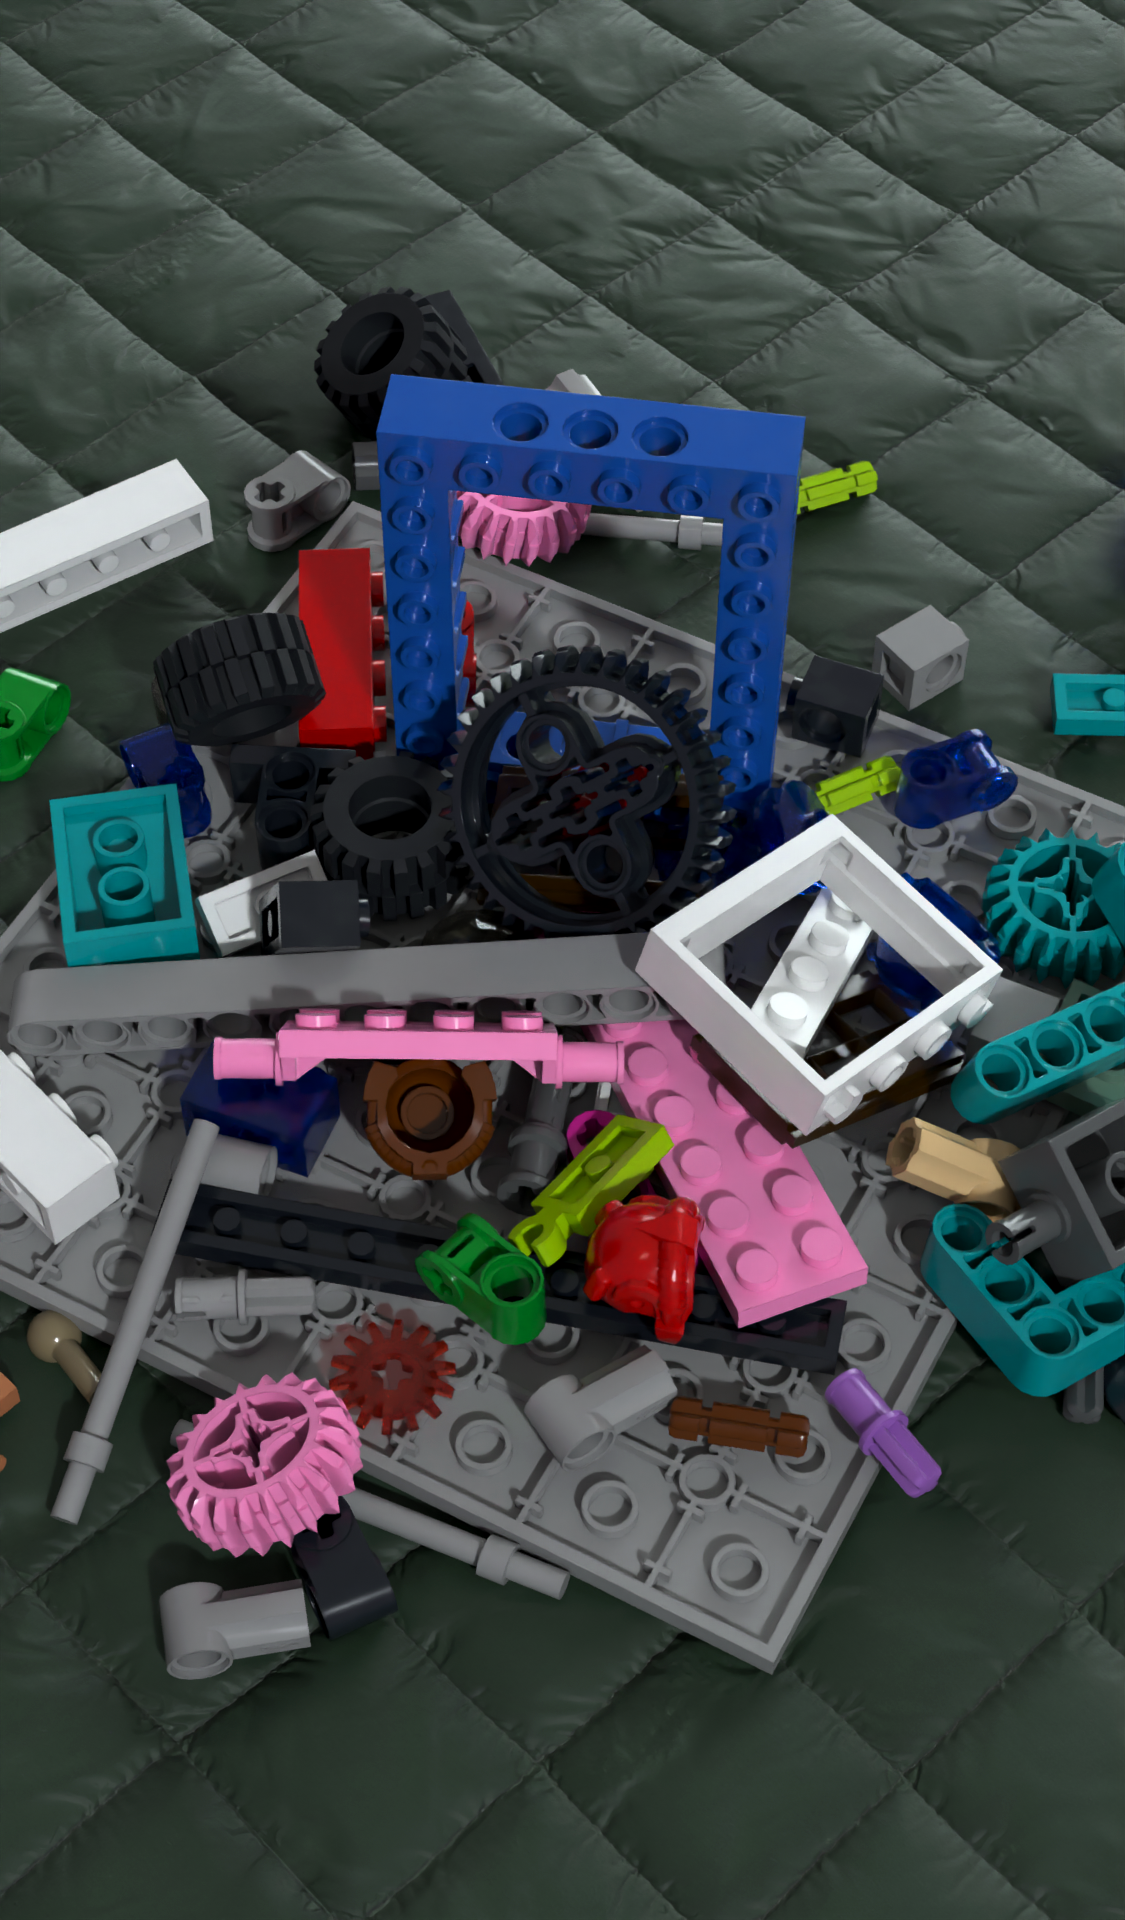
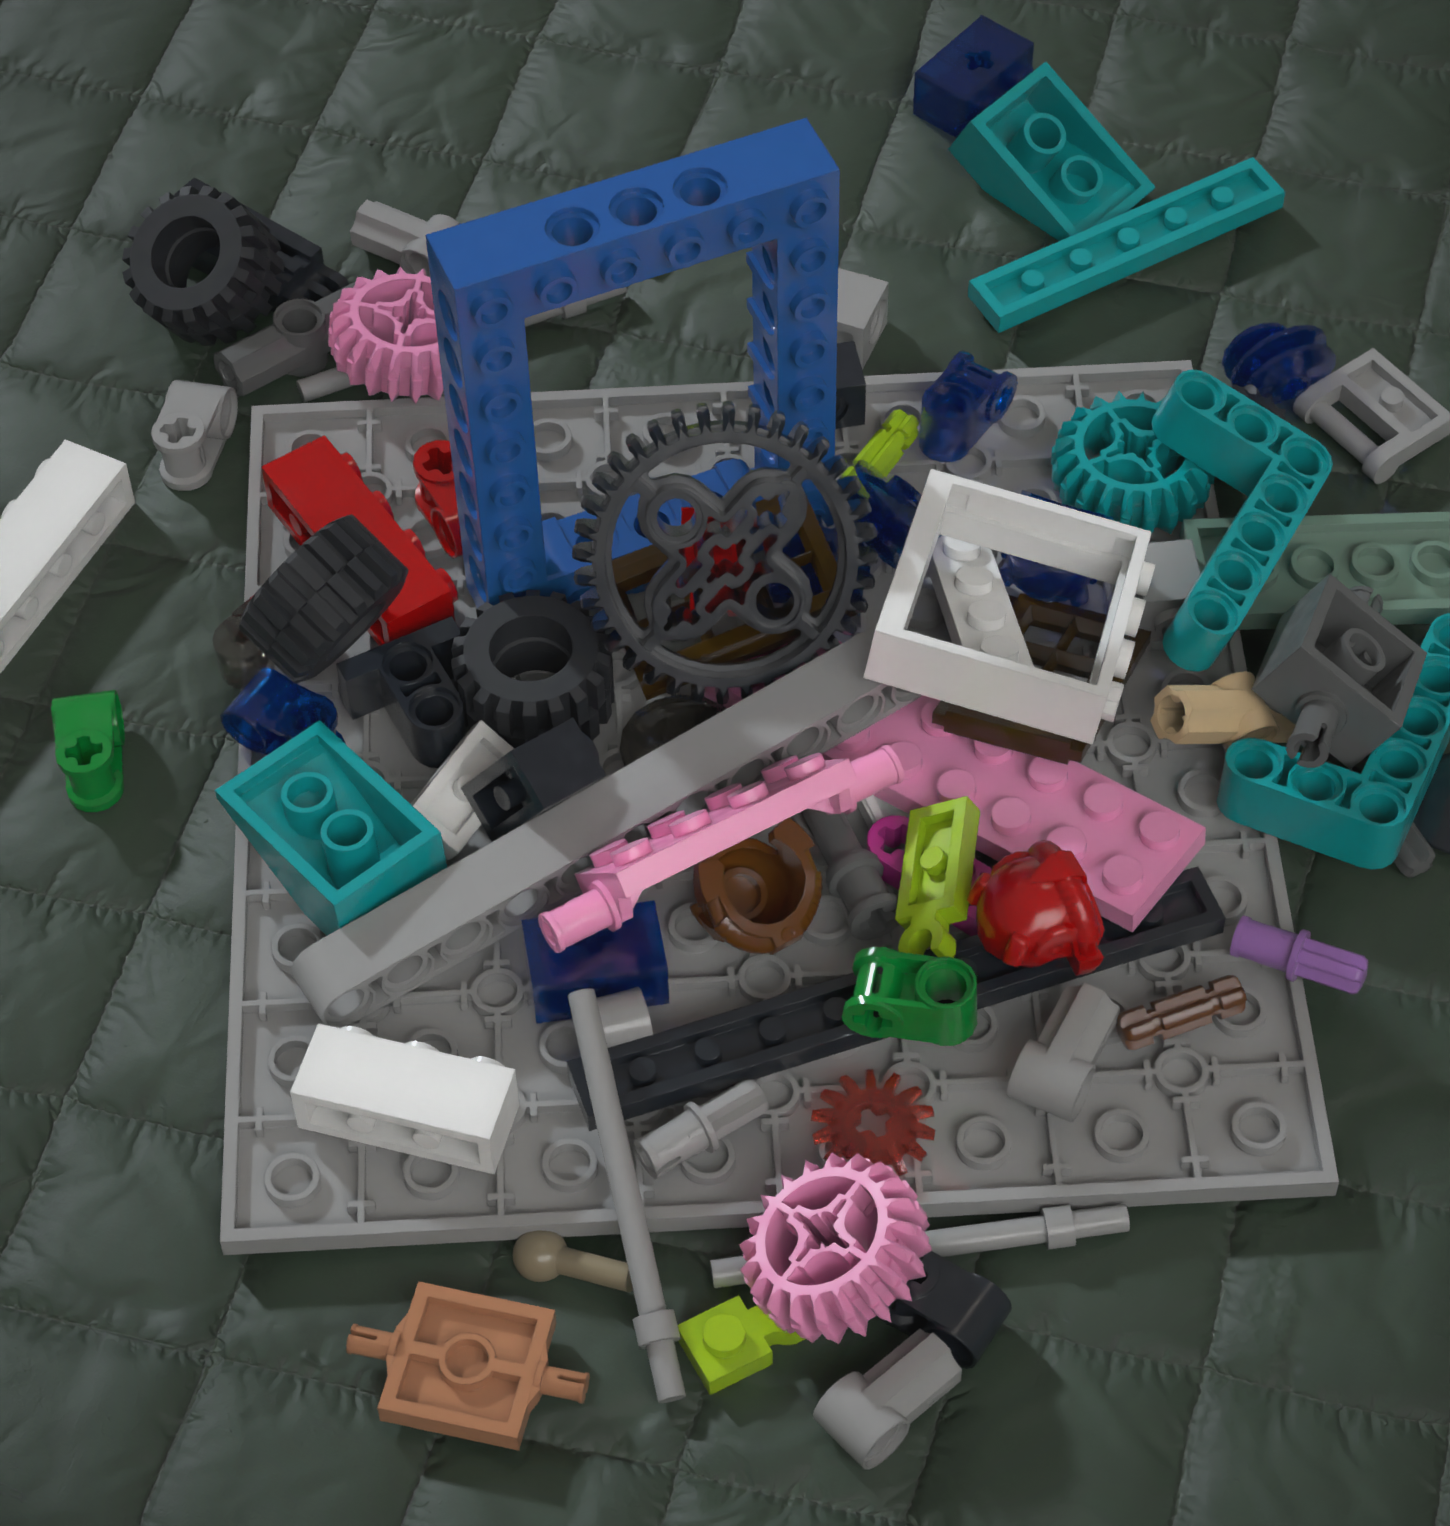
camera: 30 degrees left, 0 degrees up
none -> lime plate [678,1295,805,1395]

